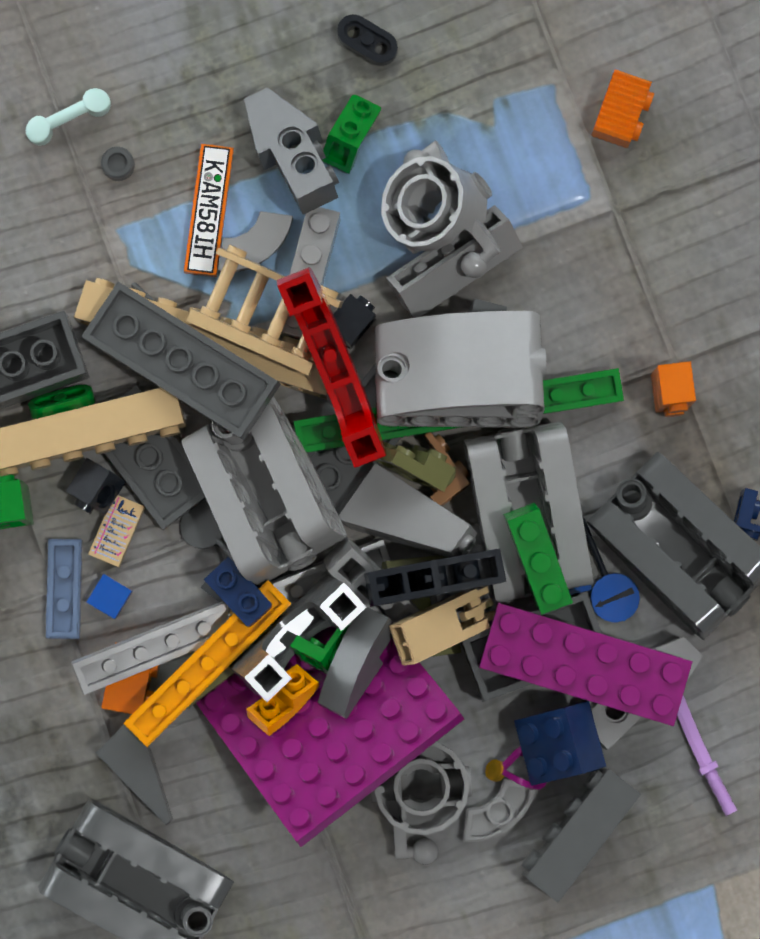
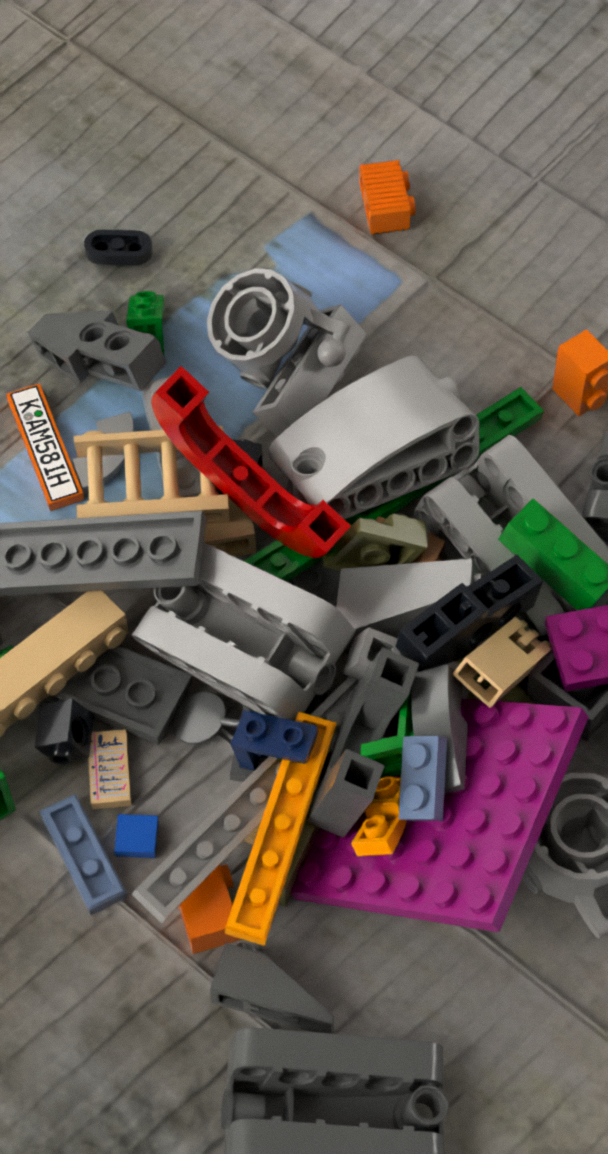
camera: 25 degrees left, 25 degrees down
none -> sand blue plate [398,736,447,821]

